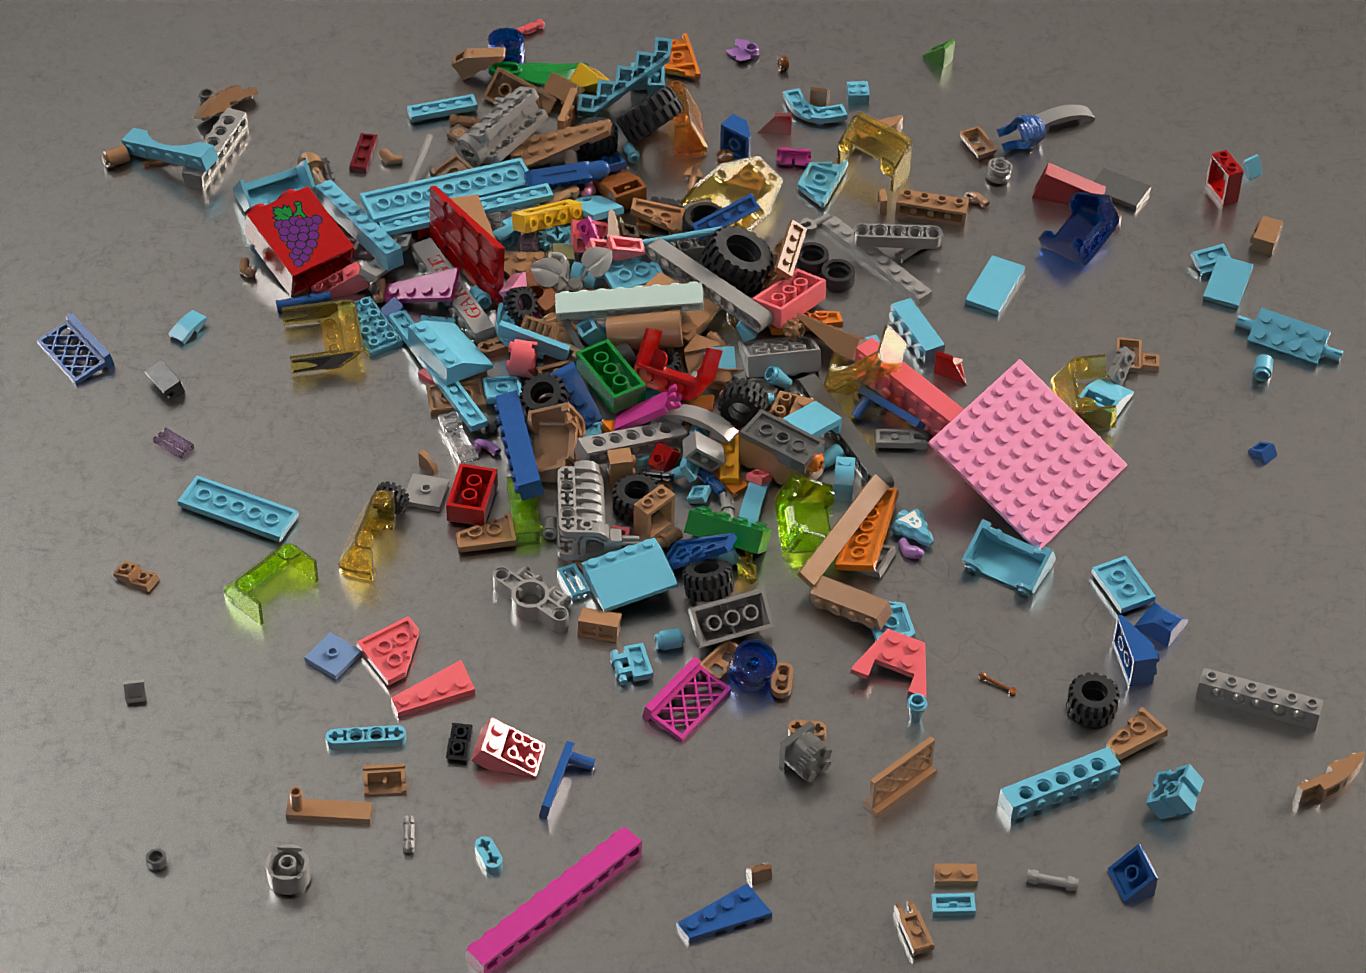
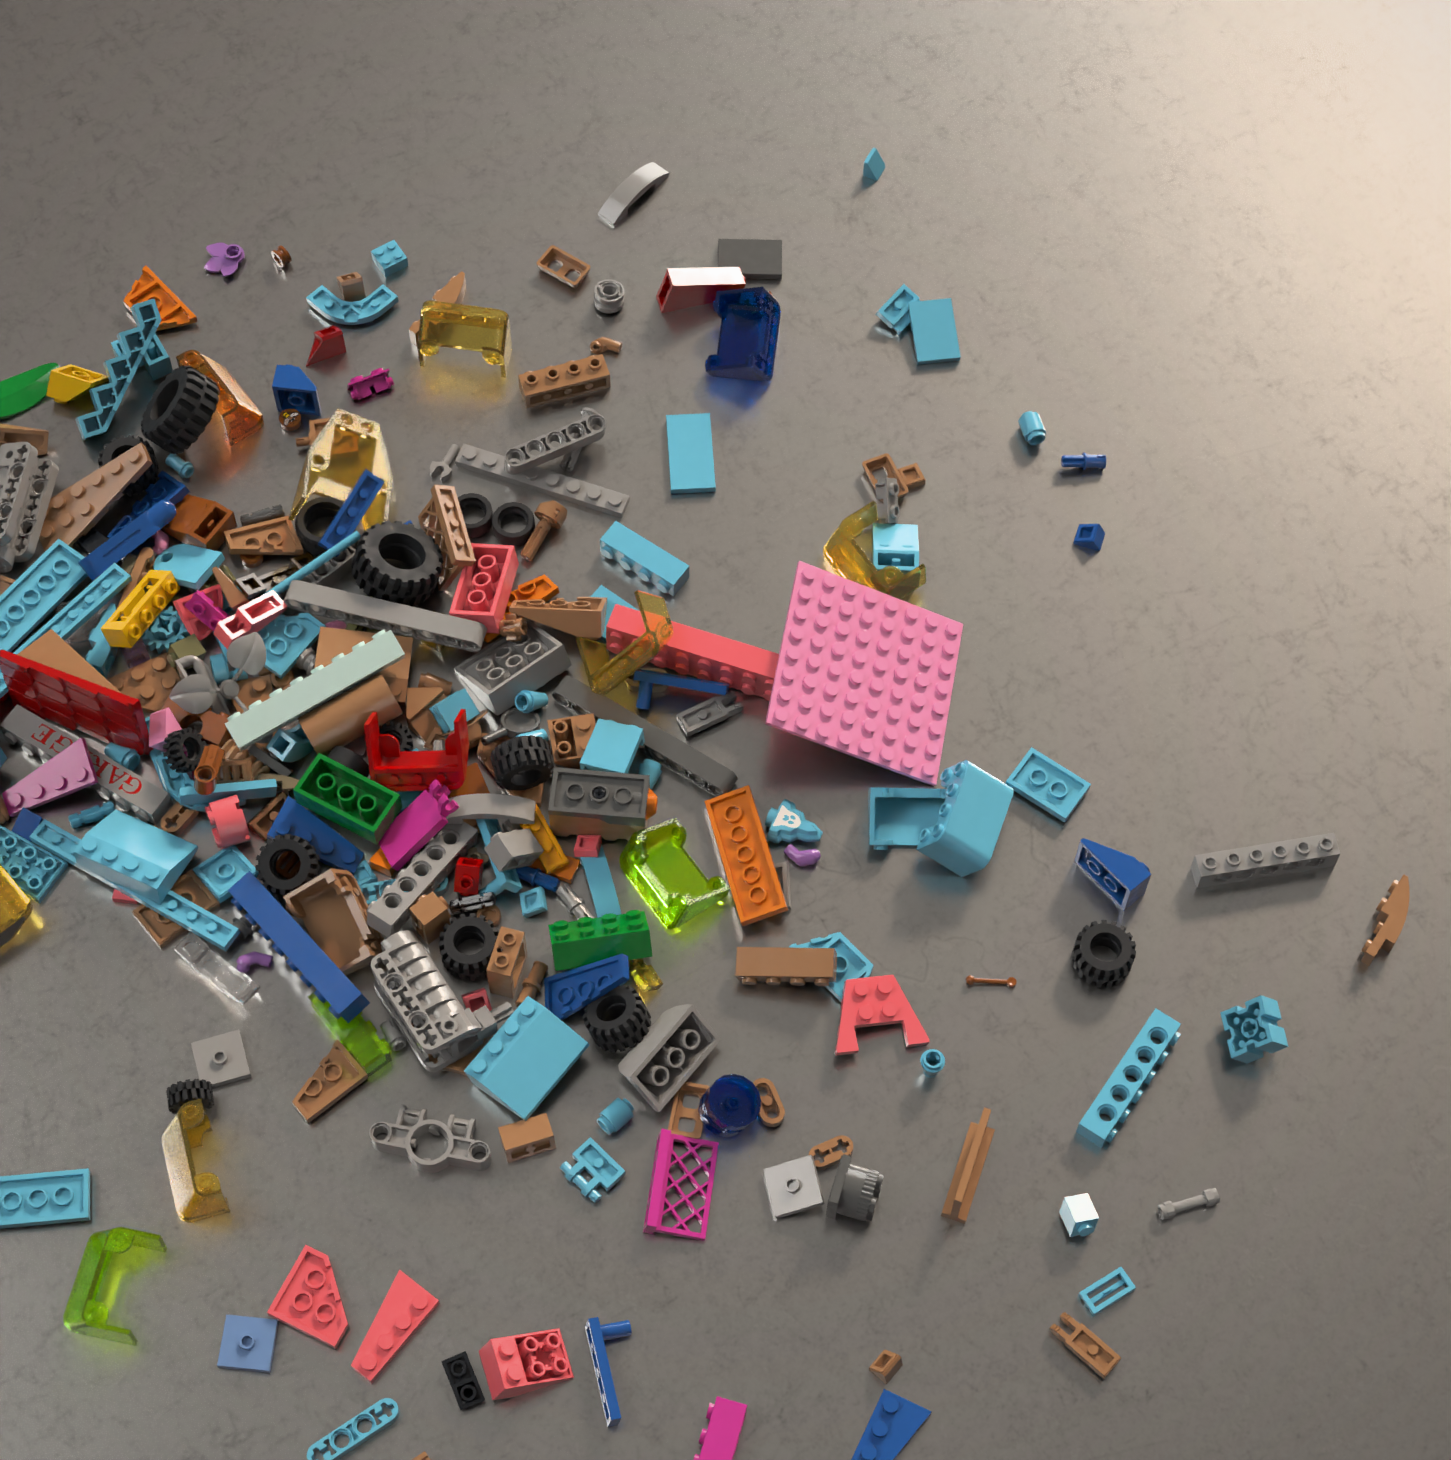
camera: 30 degrees left, 15 degrees up
medium nougat tile [418,449,438,474] -> none
red brick [446,463,498,526] -> none
medium nougat brick [543,72,586,105] -> none
medium nougat tile [557,87,578,130] -> none
medium azure tile [557,563,590,601] -> none
medium nougat bar [684,168,703,194] -> none
medium azure slope [736,321,758,342] -> none
medium azure wing [797,161,848,208] -> none
medium nougat tile [797,474,889,588] -> none
medium azure brick [833,456,855,501] -> none
medium nougat tile [877,189,887,214] -> none
bright green slope [922,39,955,68] -> none
medium nougat plate [933,863,978,886] -> none
red slope [934,351,967,385] -> none
blue hair [996,115,1046,152] -> none
medium nougat wing [1106,707,1168,761] -> none
blue slope [1107,844,1158,903] -> none
blue slope [1134,602,1189,647] -> none
red window [1205,149,1244,207] -> none
medium azure plate [1235,307,1343,366] -> none
medium nougat brick [1250,216,1284,256] -> none
none -> dark orange piece [194,744,225,795]
none -> medium nougat piece [520,500,567,562]
none -> light grey plate [764,1155,825,1219]
none -> medium azure windscreen [916,760,1014,877]
none -> brick [1059,1193,1099,1237]
none -> blue axle [1061,452,1106,470]

